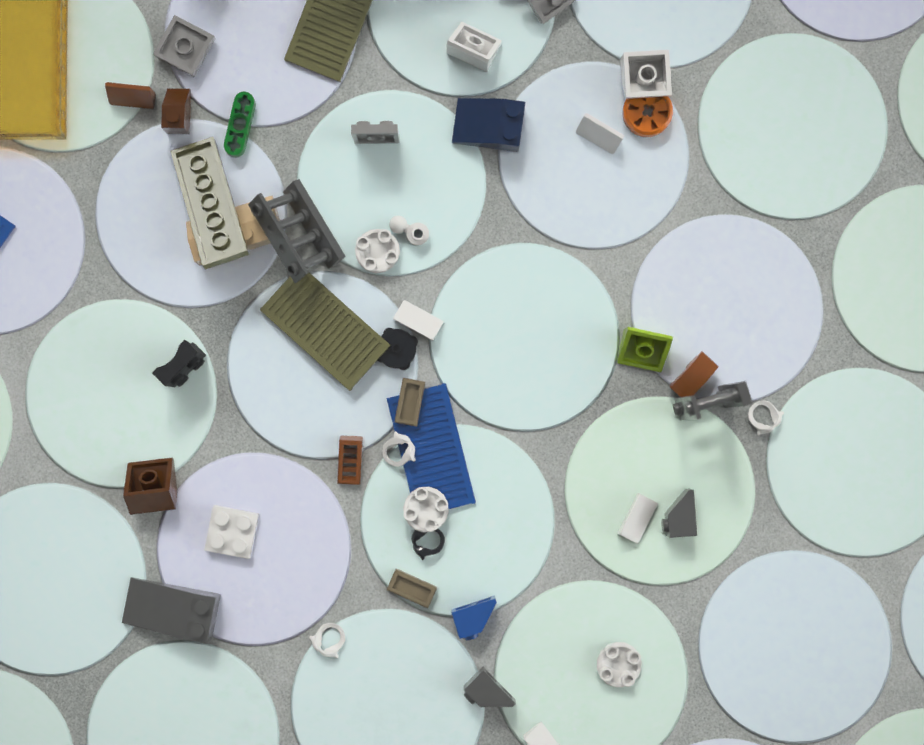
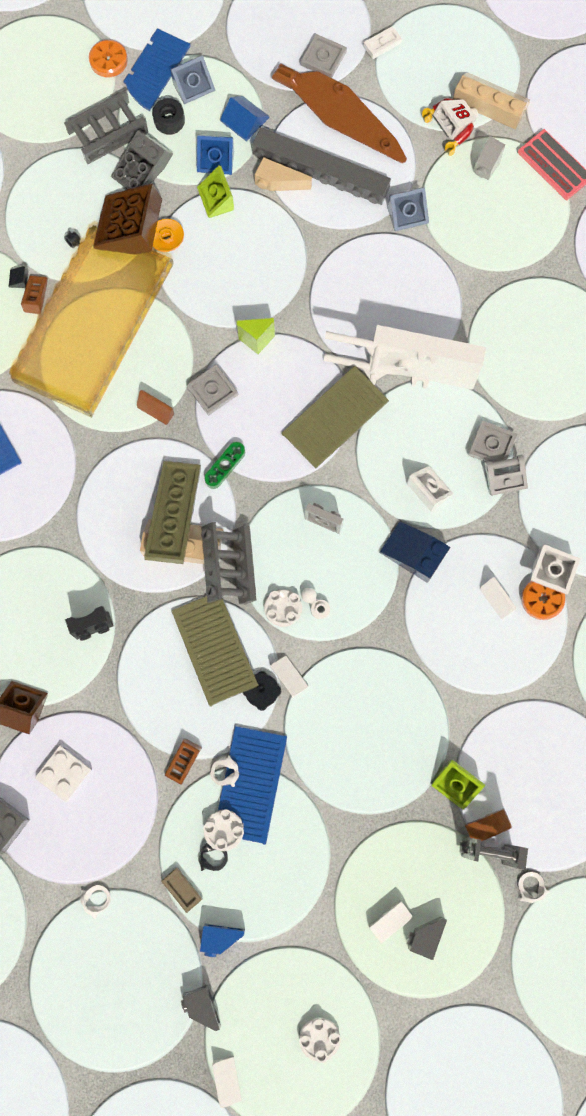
camera: 30 degrees right, 10 degrees down
reddish brown slope [161,88,191,134] -> none
dark tan tile [395,378,425,427] -> none

